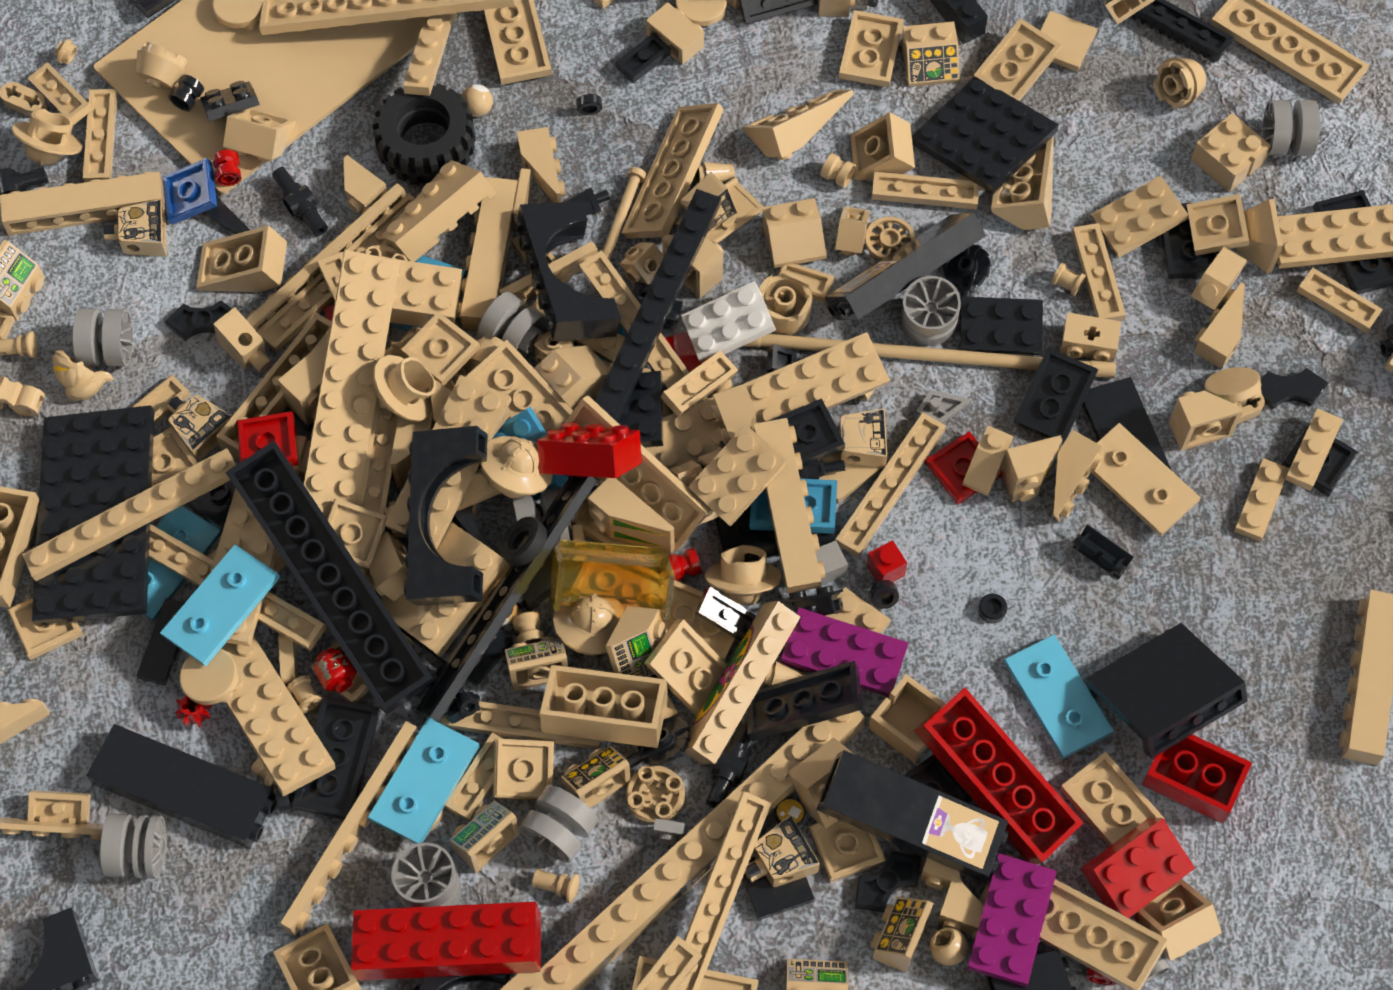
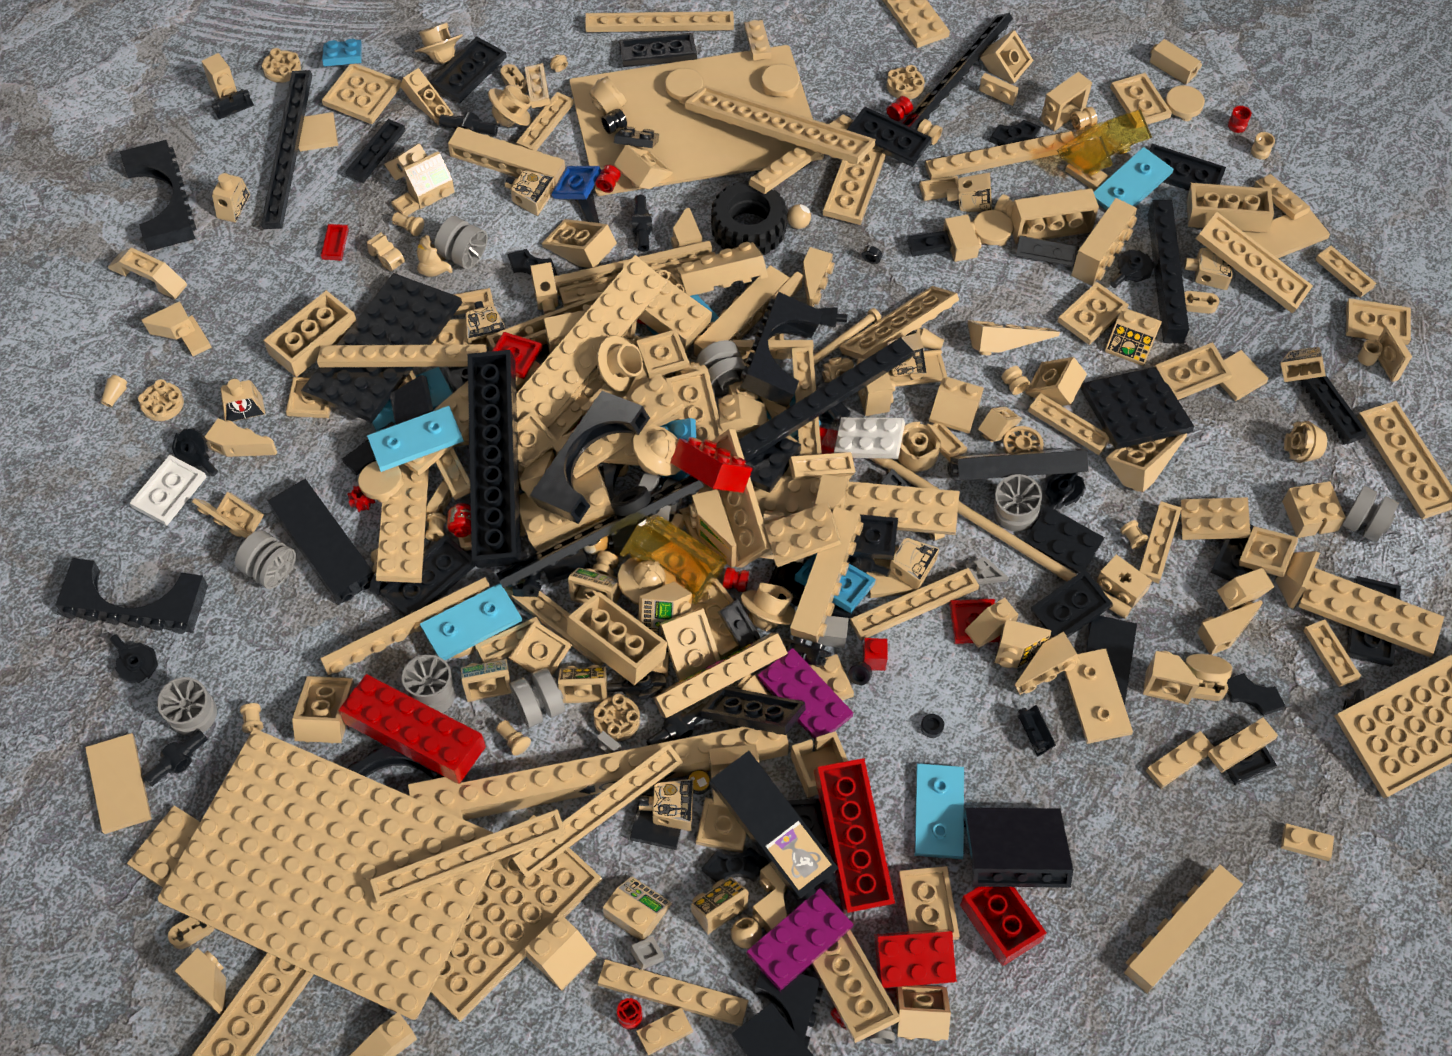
camera: 30 degrees right, 5 degrees down
none -> black tile [390,374,434,425]

